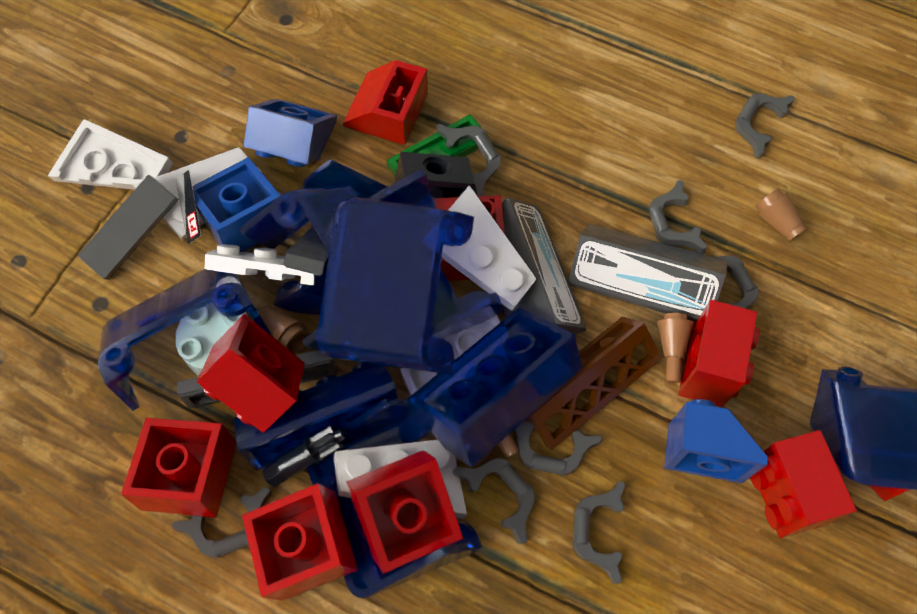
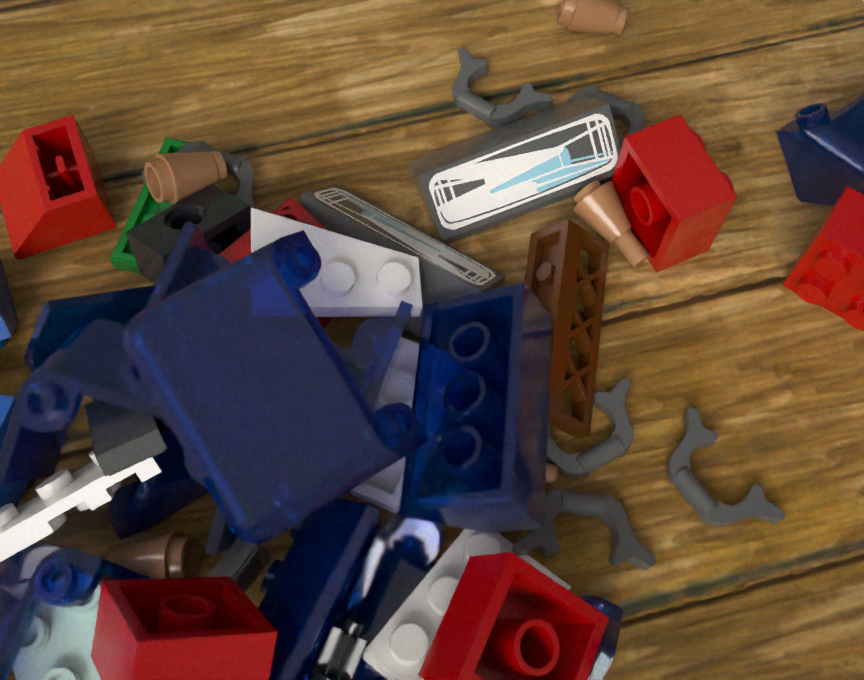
camera: 40 degrees left, 0 degrees up
blue slope [664,399,768,483] -> none
none -> medium nougat cone [144,150,227,205]

